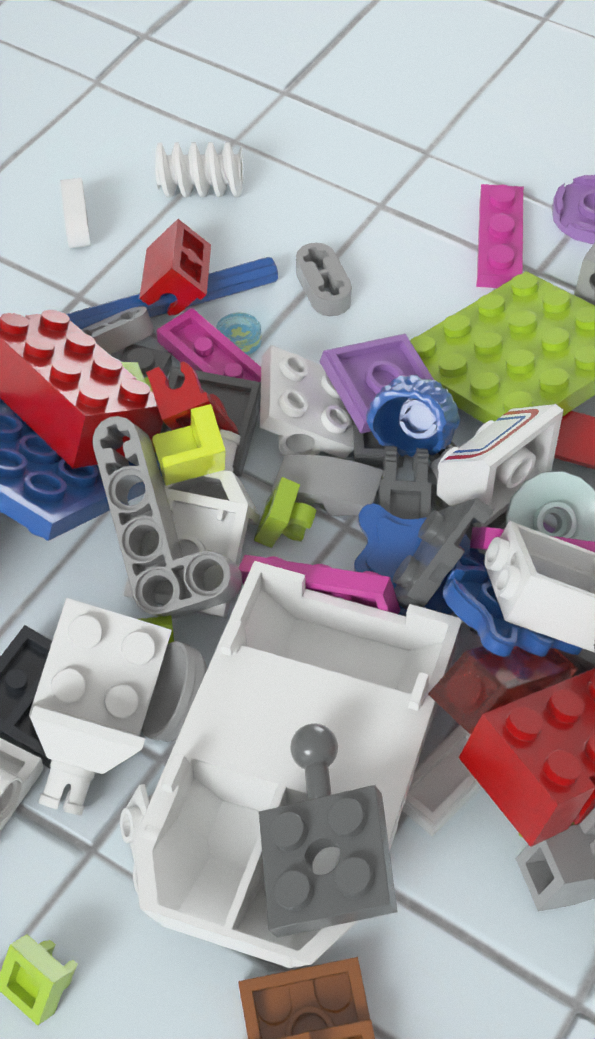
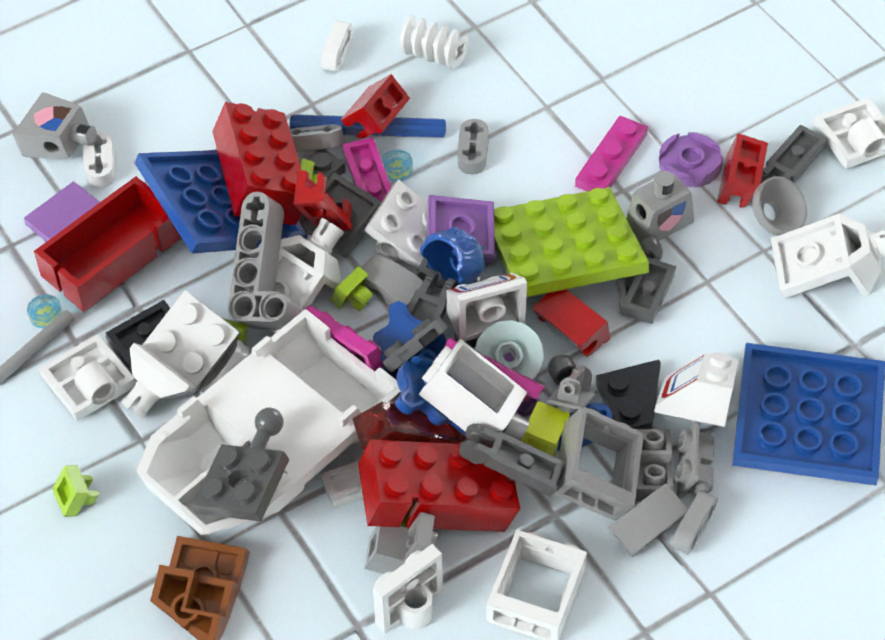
camera: 25 degrees right, 0 degrees up
neon yellow panel [152,404,226,486] -> none

